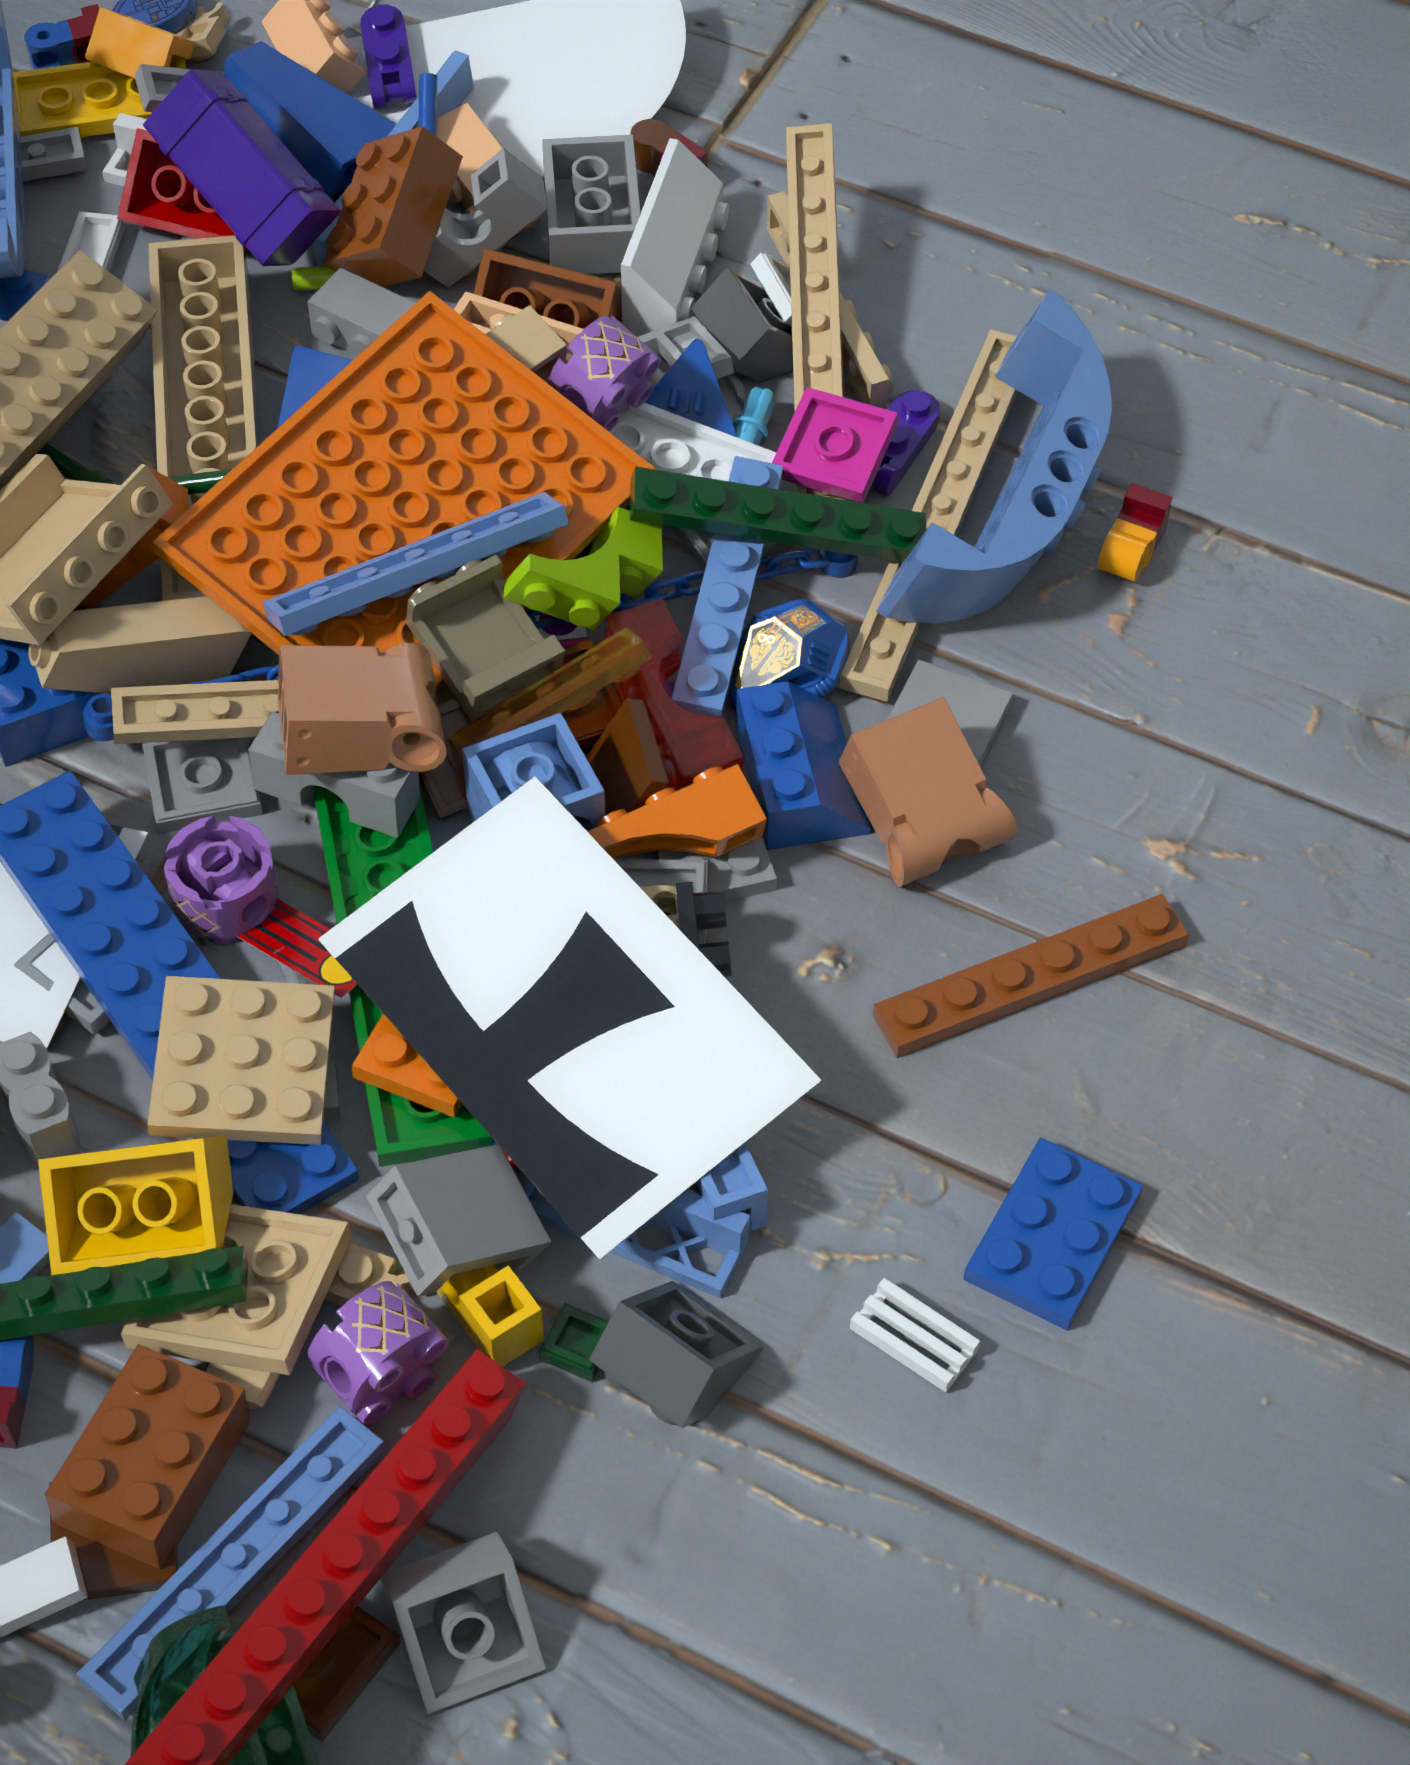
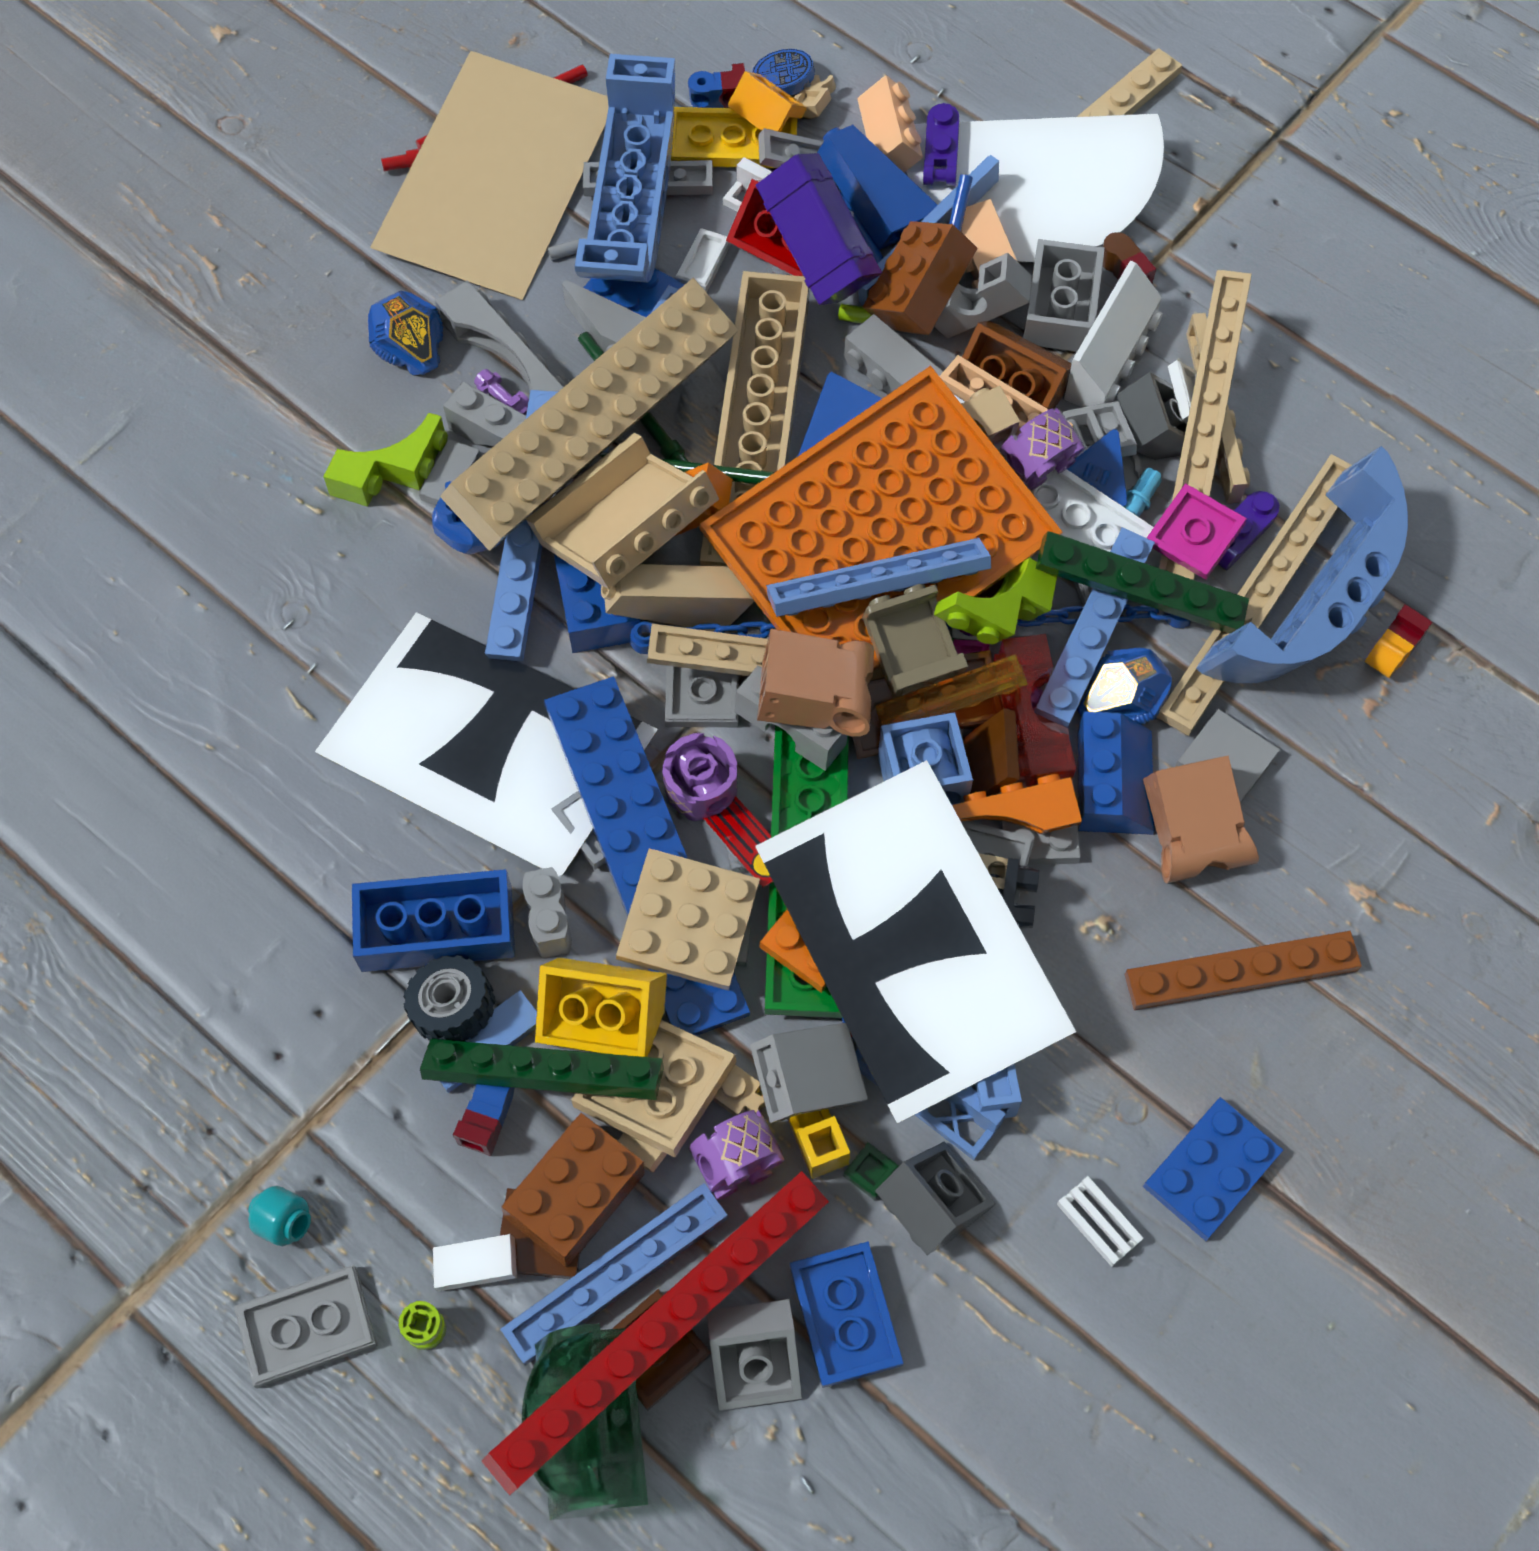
camera: 15 degrees right, 10 degrees up
none -> blue plate [789,1241,904,1388]

